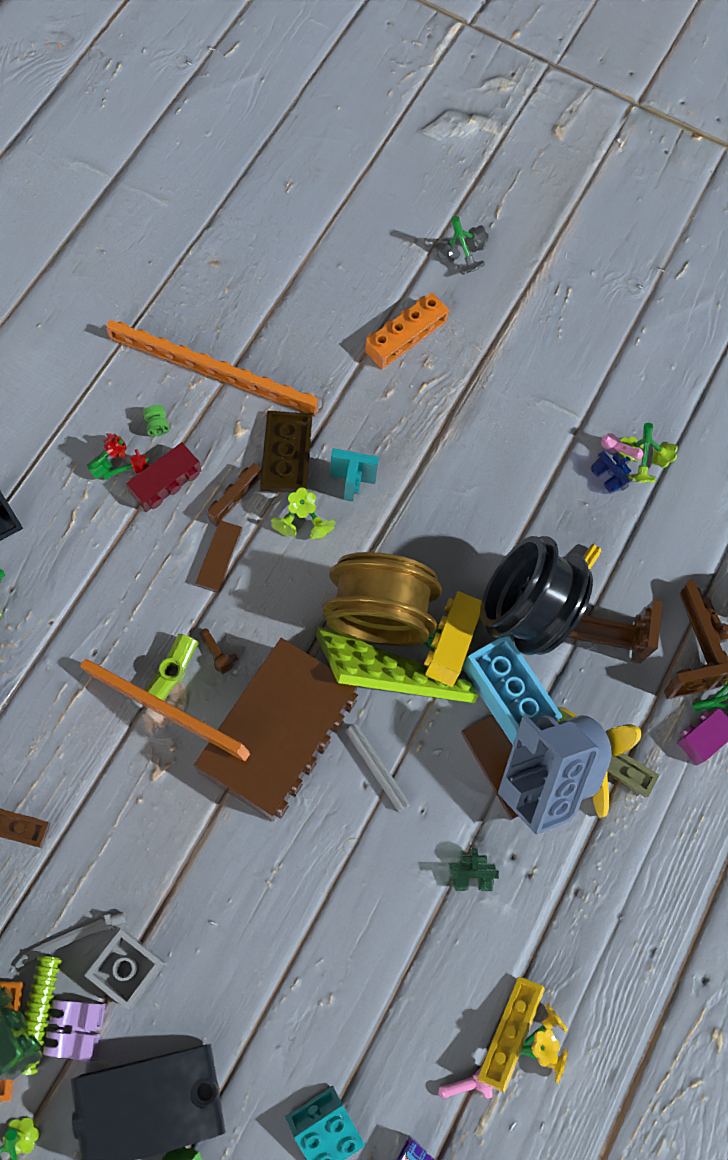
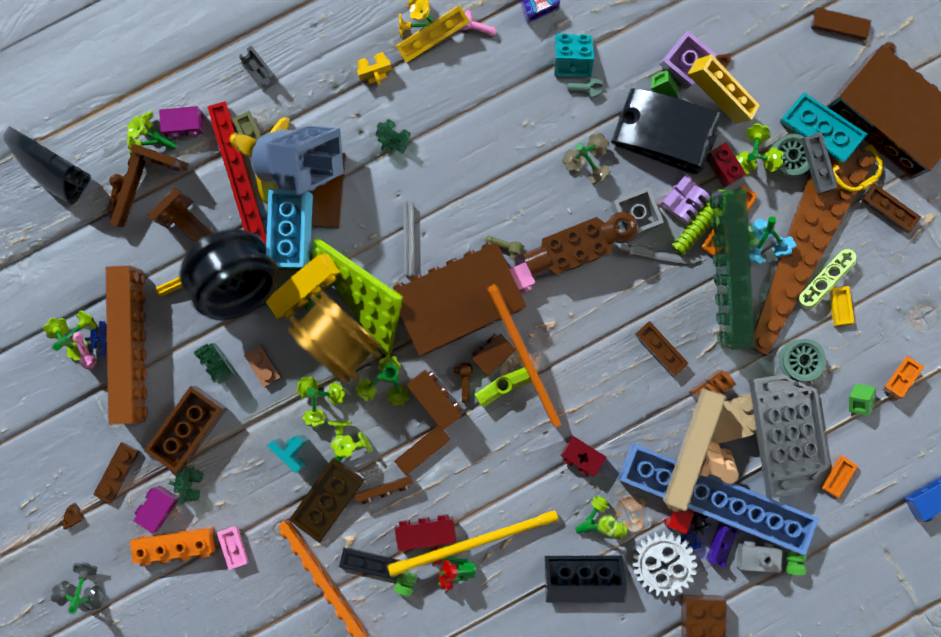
camera: 140 degrees left, 15 degrees up
none -> reddish brown tile [62,503,84,530]
none -> reddish brown plate [93,442,140,503]
none -> dark orange brick [106,265,148,425]
none -> magenta brick [133,485,180,534]
none -> reddish brown brick [144,386,228,474]
none -> clear green hips [169,466,203,503]
none -> clear green legs [194,343,236,385]
none -> red plate [207,101,267,246]
none -> bright pink plate [217,525,249,570]
none -> dark grey hinge [239,46,278,92]
none -> nougat plate [244,345,281,388]
none -> lime plant [296,376,346,428]
none -> black tile [339,547,400,580]
none -> lime plant [355,355,409,406]
none -> yellow hips [357,52,392,87]
none -> yellow piece [388,510,559,577]
none -> reddish brown brick [406,370,462,431]
none -> reddish brown brick [472,333,516,376]
none -> olive piece [485,235,524,261]
none -> bright pink brick [510,262,535,294]
none -> reddish brown brick [523,212,638,278]
none -> dark red brick [560,435,607,477]
none -> dark tan plant [562,133,611,185]
none -> sand green bar [567,77,603,99]
none -> dark red brick [706,142,746,189]

